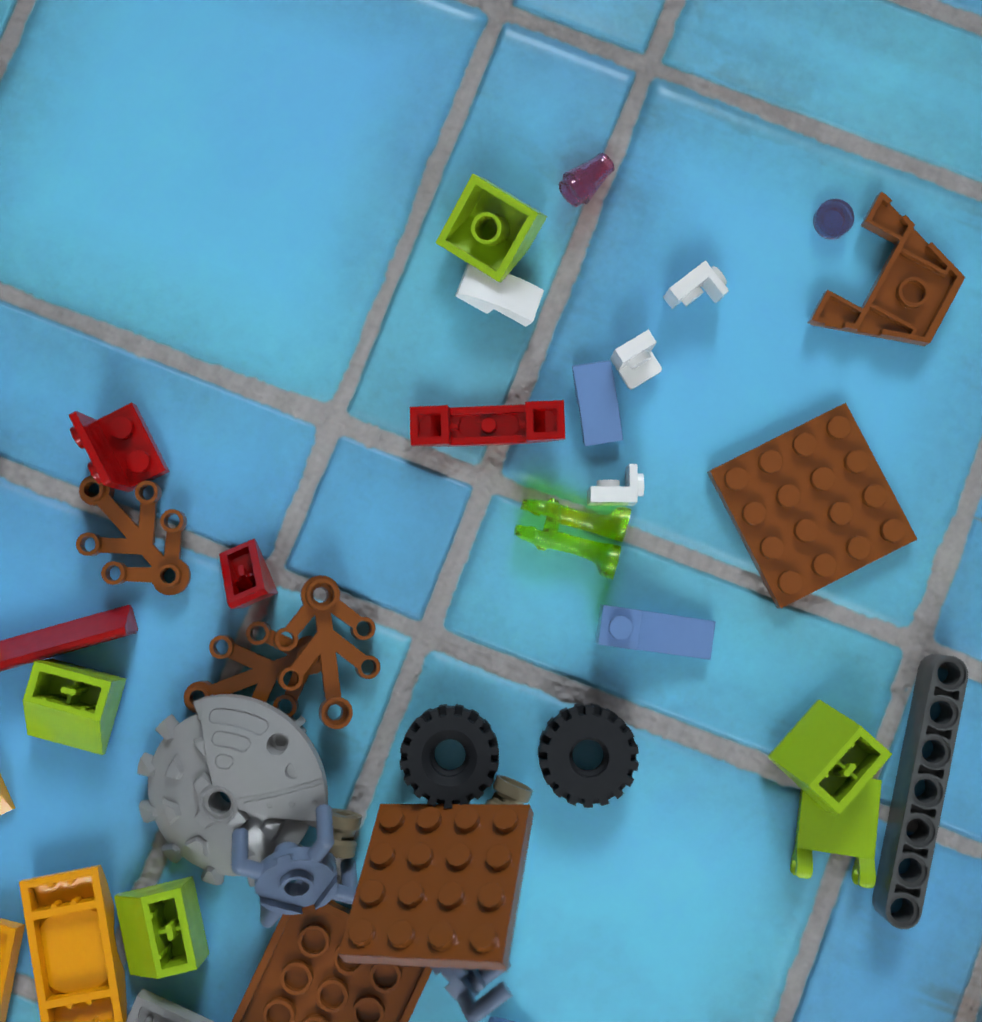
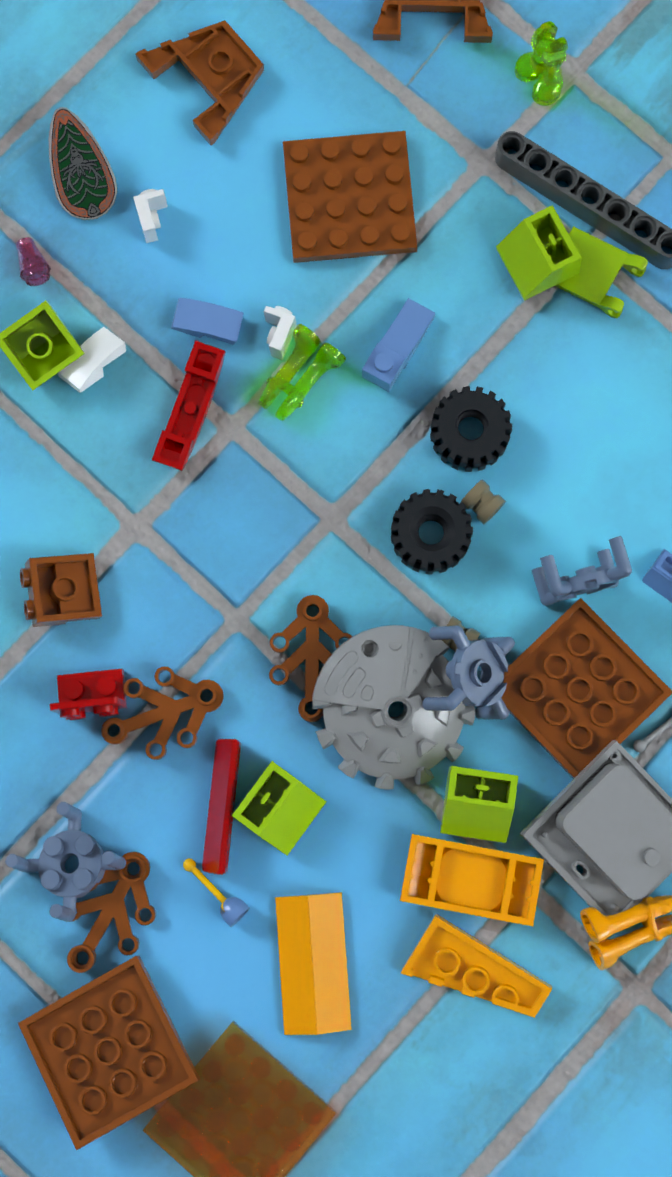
camera: 65 degrees left, 5 degrees down
red slope [219,539,278,609] -> none
dark orange plant [273,575,380,729] -> none
dark orange plate [338,804,534,971] -> none
white bracket [610,329,662,390] -> none
clear purple tile [813,199,854,240] -> none
none -> dark orange plate [20,553,102,627]
none -> shield [48,107,118,220]

